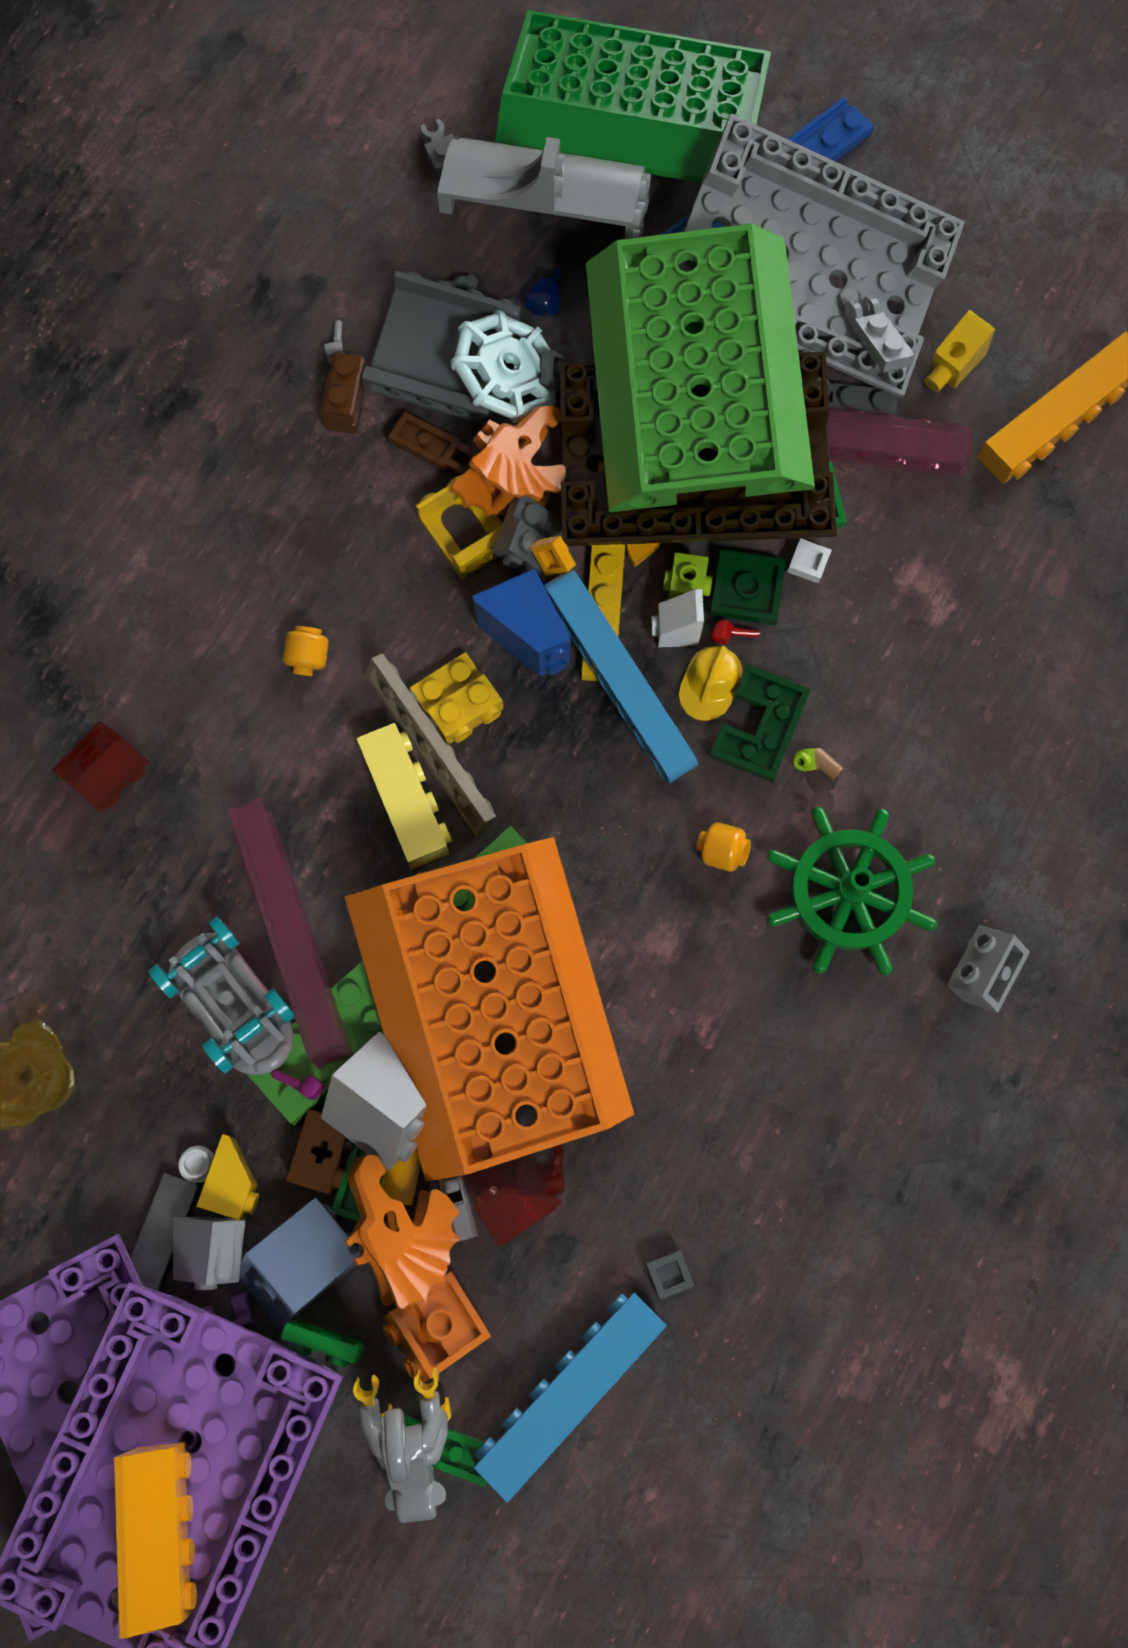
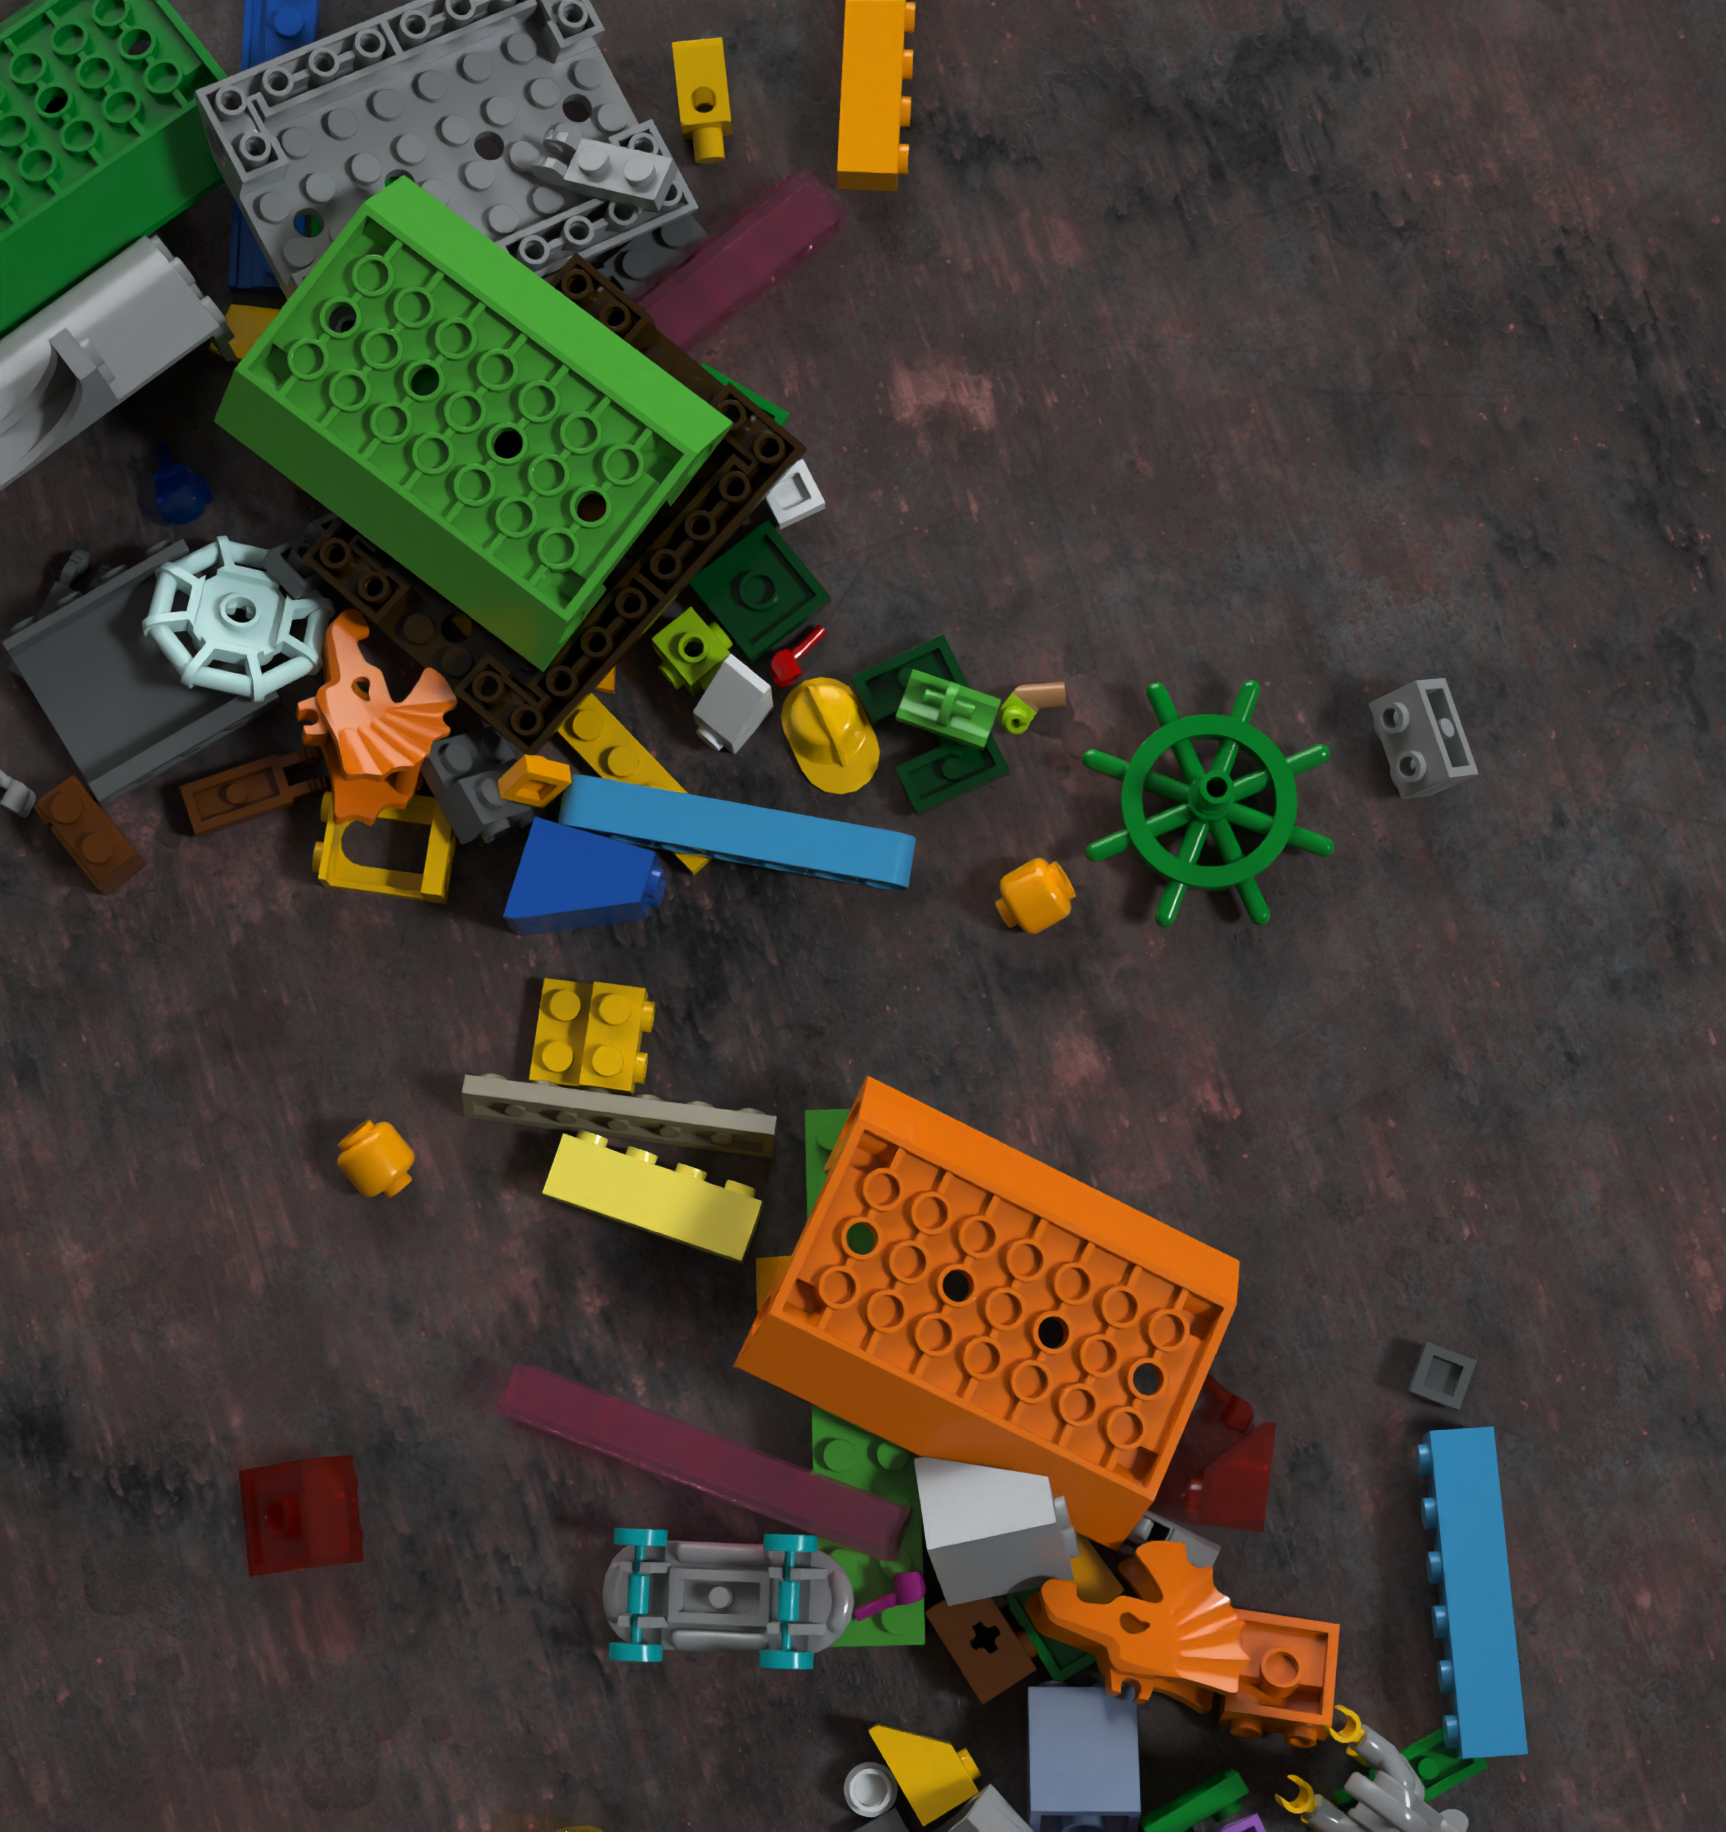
camera: 45 degrees left, 5 degrees up
none -> bright green hips [896,669,1001,751]

